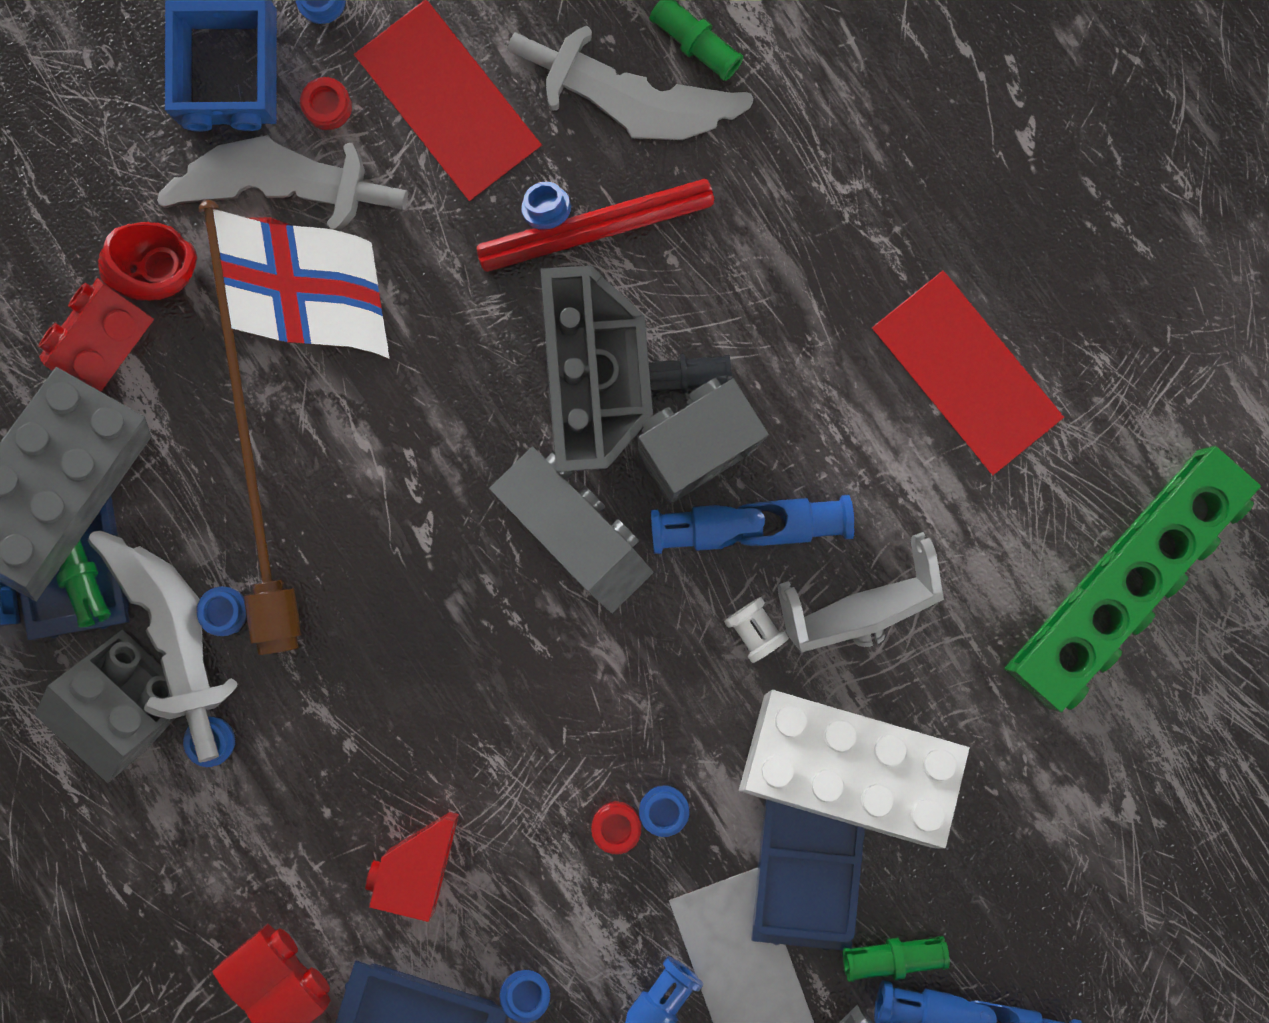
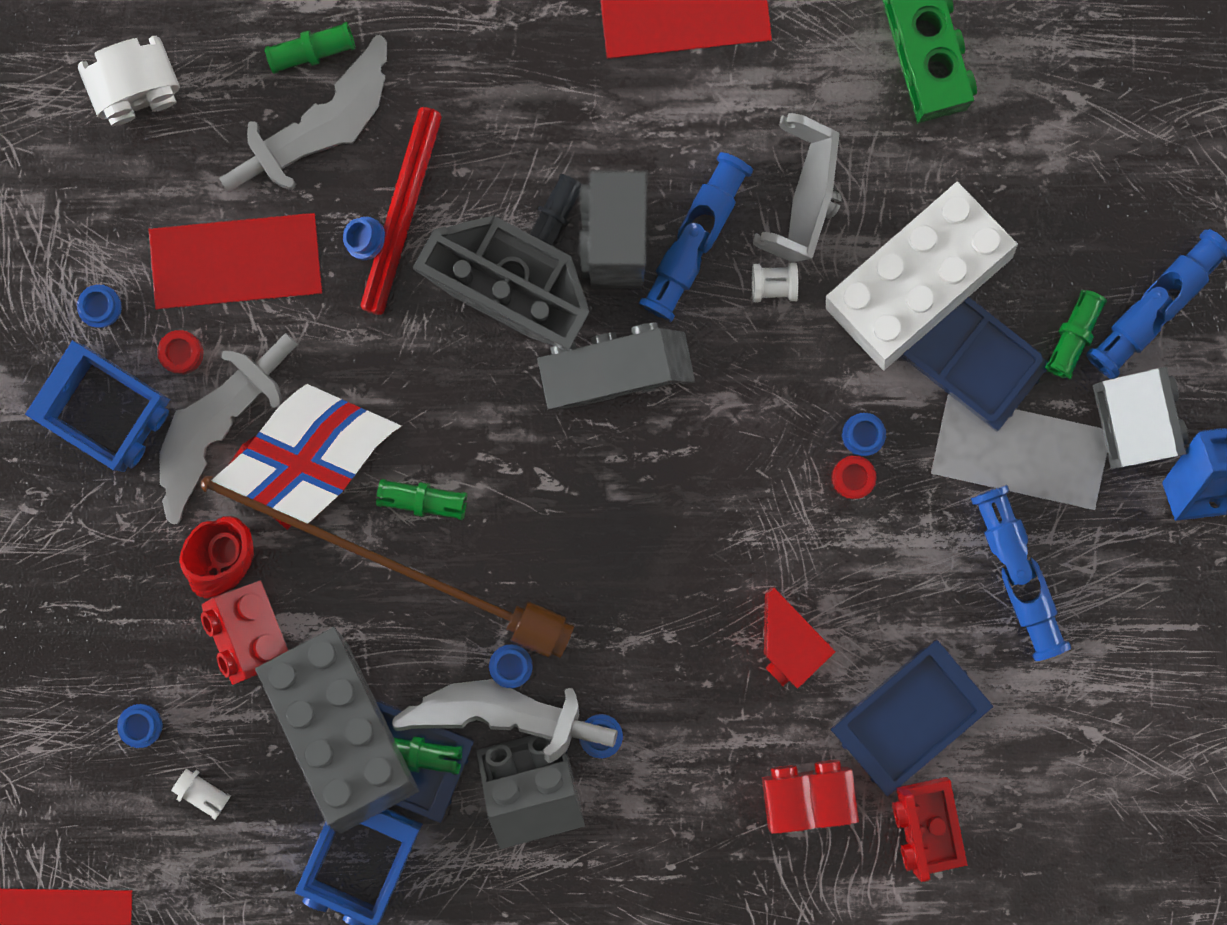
camera: 55 degrees left, 0 degrees up
blue plate [499,970,550,1023] -> none
none -> green pin [376,479,467,520]

